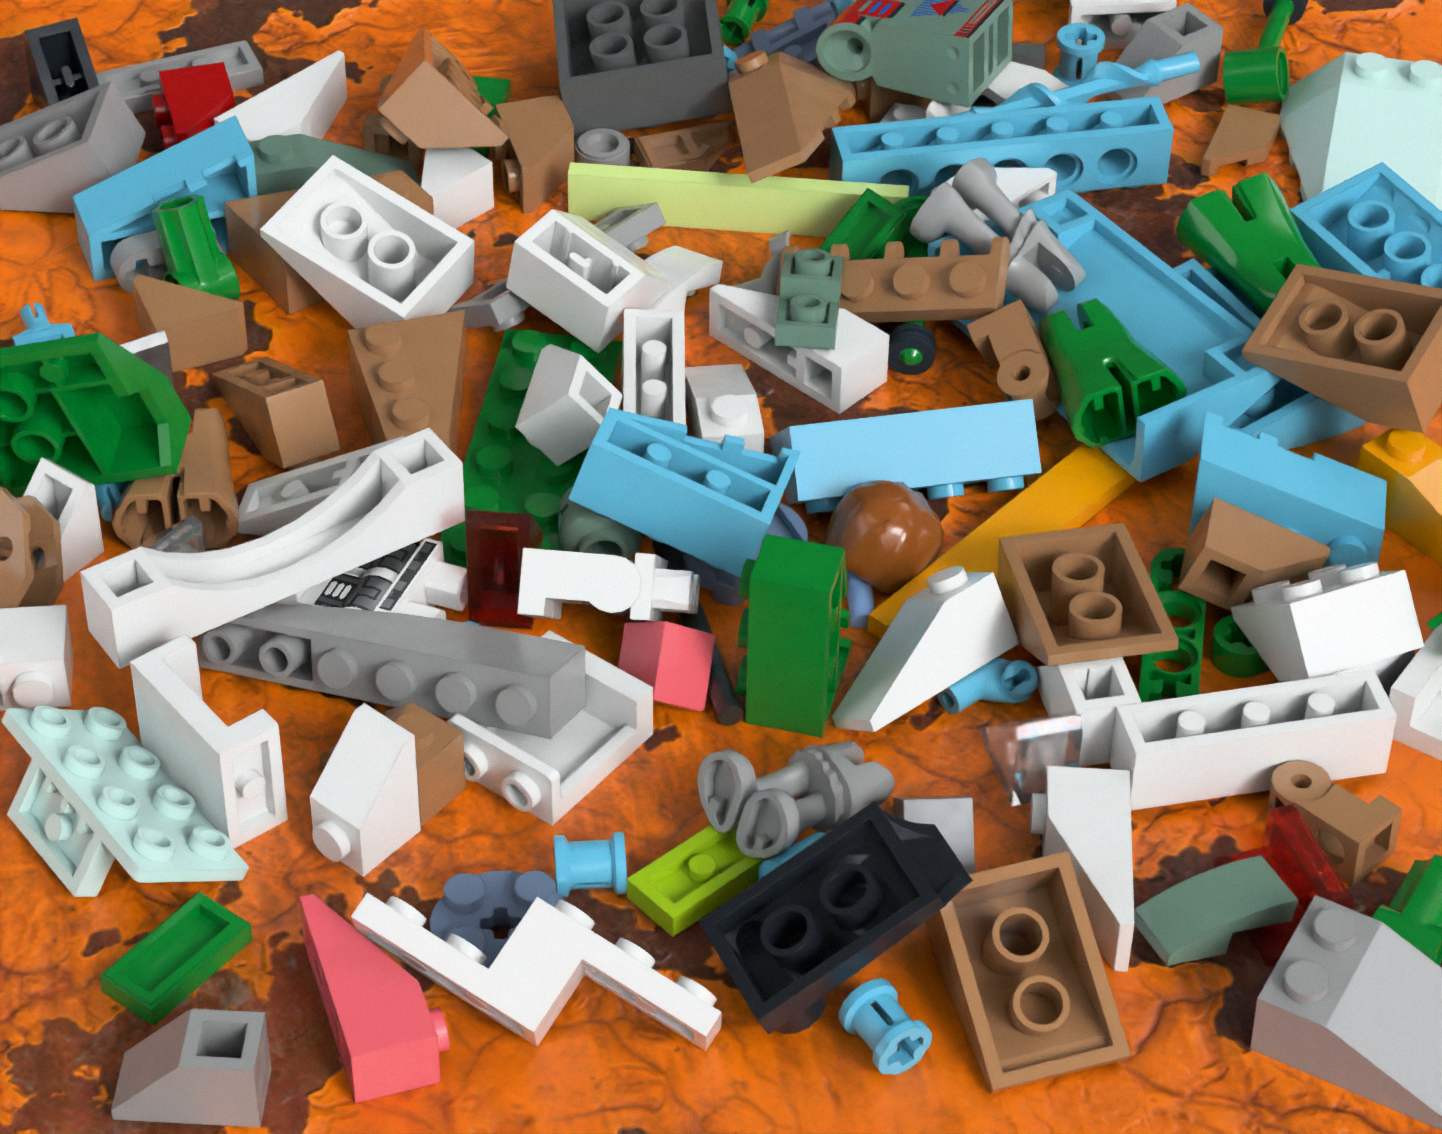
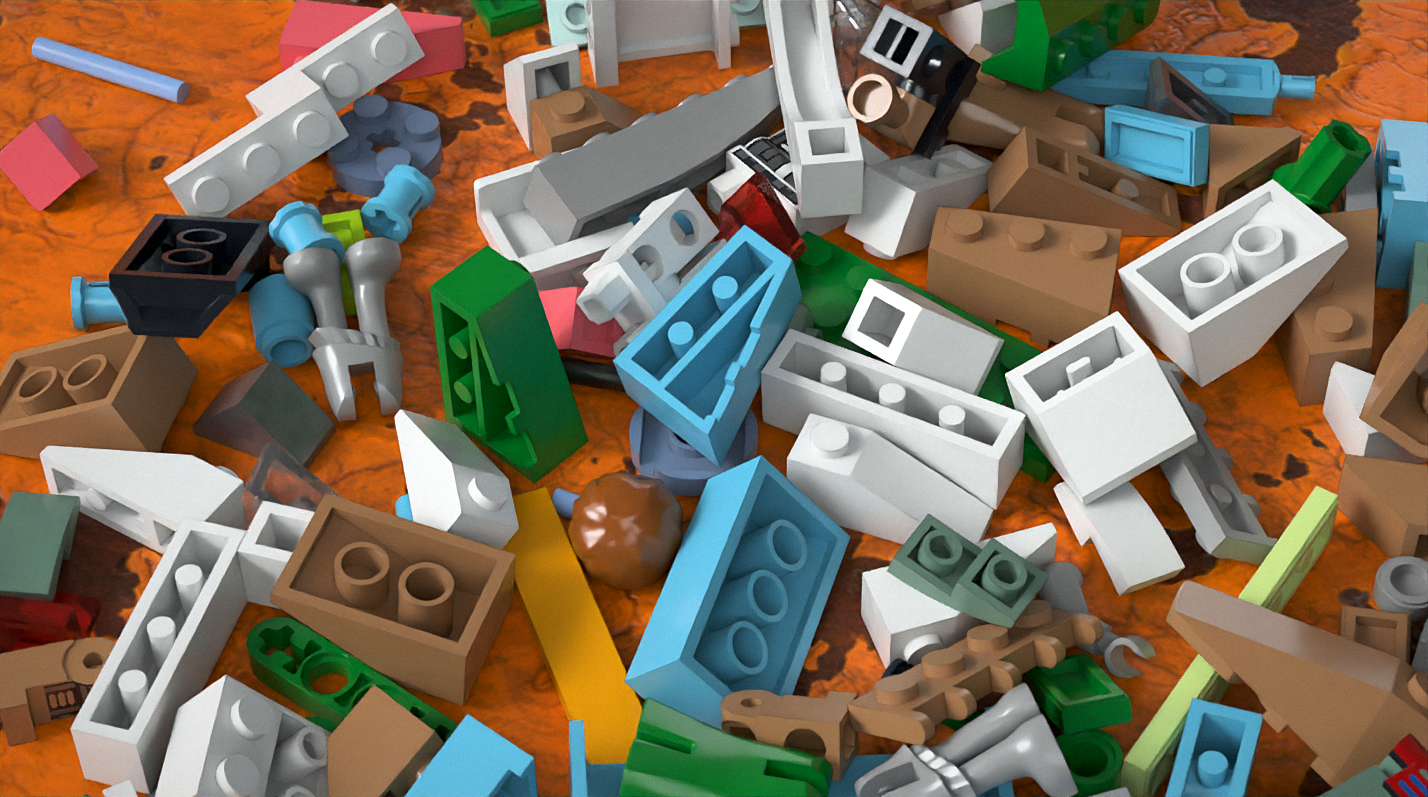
camera: 120 degrees right, 5 degrees up
none -> medium azure bush [269,201,345,265]
none -> black hips [847,4,982,160]
none -> medium azure tile [1104,104,1209,187]

